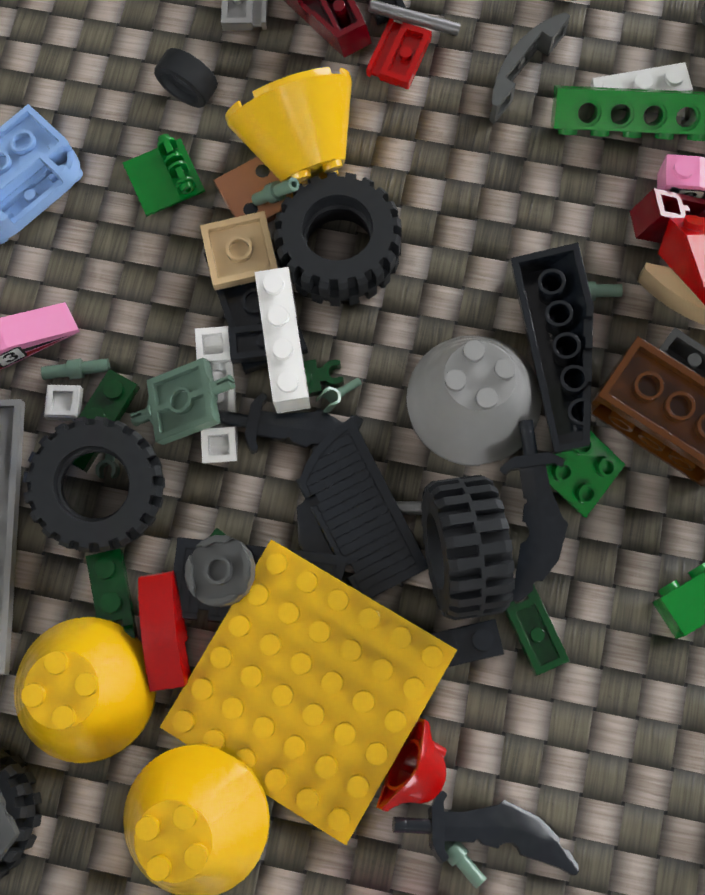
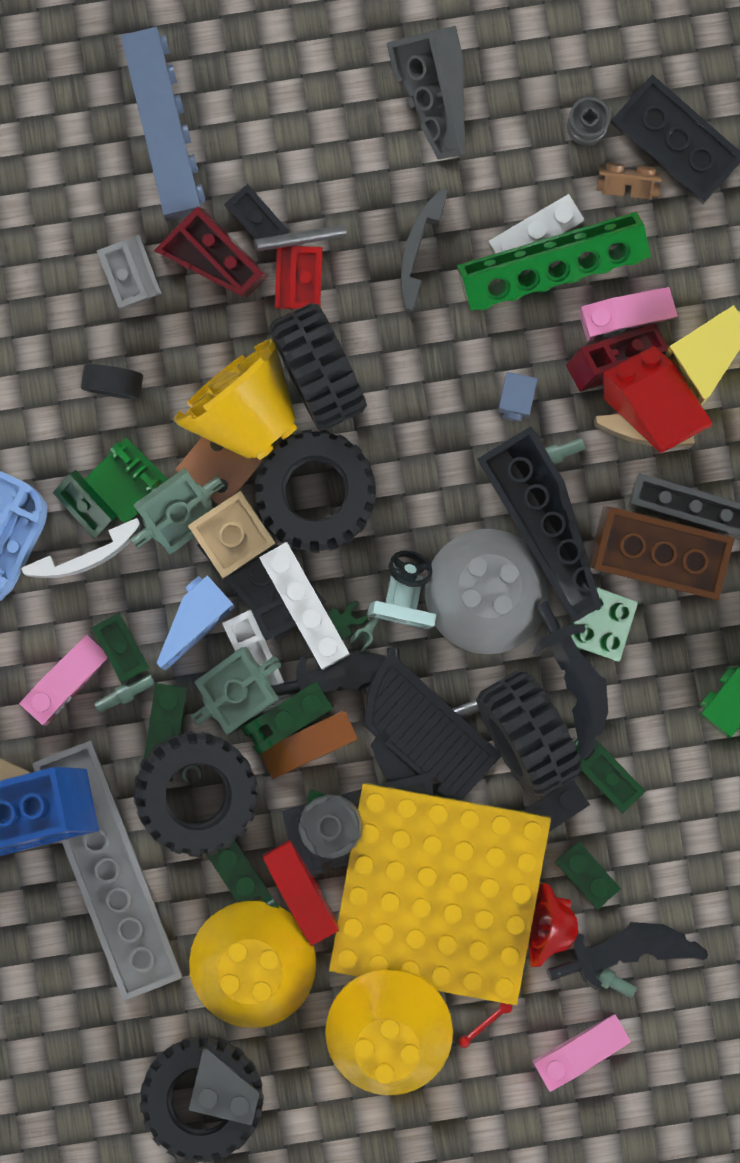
camera: 25 degrees left, 10 degrees up
white tile [44,385,83,421] -> none
sand green bar [251,177,299,206] -> none
none -> white slope [21,518,142,578]
none -> dark green plate [53,470,118,539]
none -> dark green plate [91,613,149,684]
none -> sand green plate [130,468,225,555]
none -> light blue slope [157,575,236,671]
none -> dark green plate [241,681,333,755]
none -> dark orange slope [261,710,358,780]
none -> black tyre [269,303,367,430]
none -> light aqua piece [367,550,436,629]
none -> red hinge [458,1003,512,1048]
none -> sand blue brick [498,372,538,422]
none -> dark green plate [555,841,621,910]

